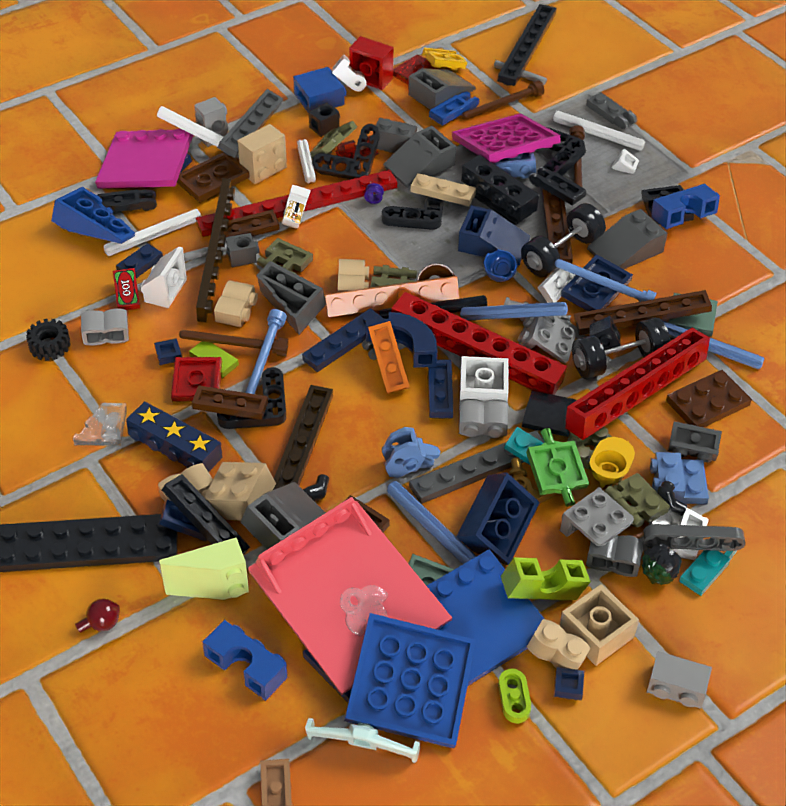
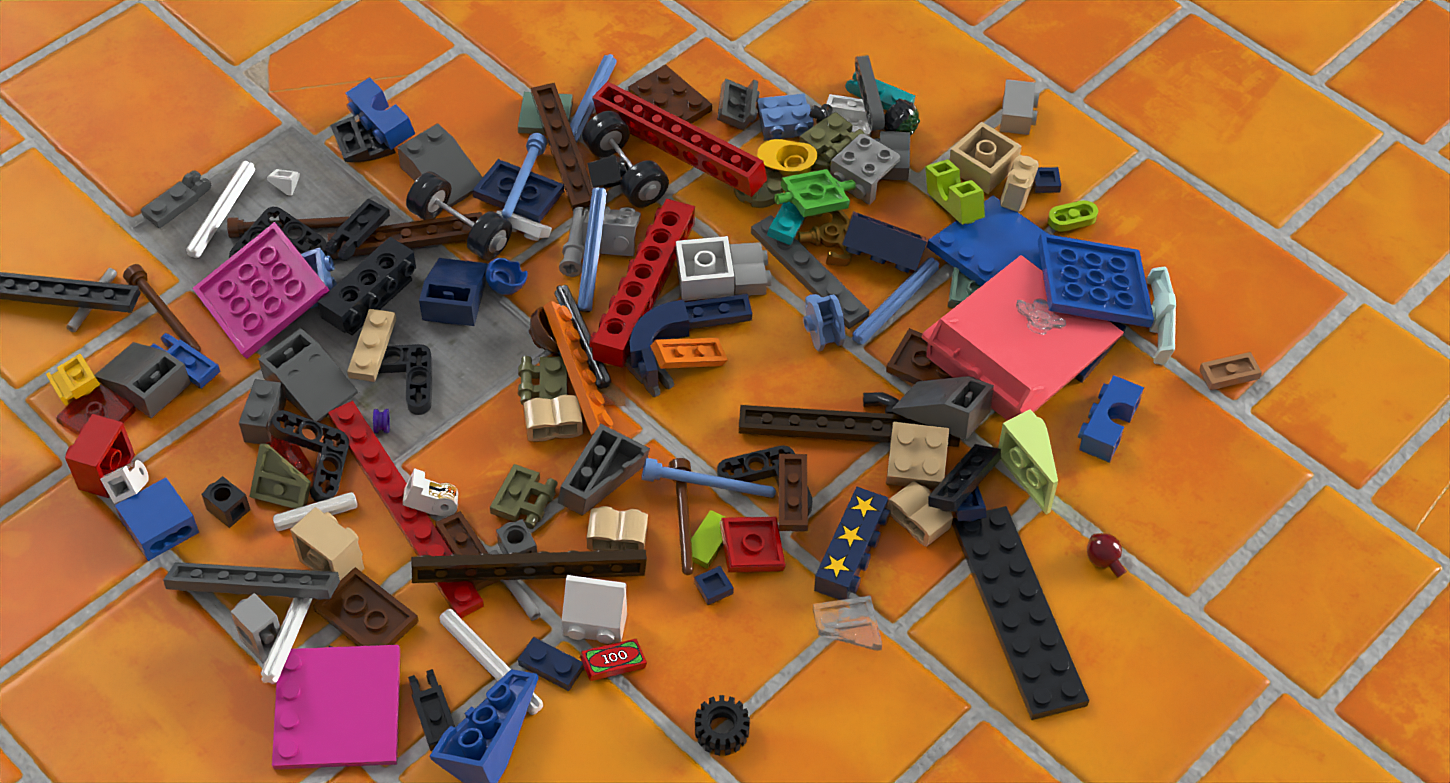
camera: 100 degrees left, 5 degrees up
light grey brick [81,309,129,346] -> none
dark blue plate [302,308,384,372] -> none
black slope [522,390,577,437] -> none

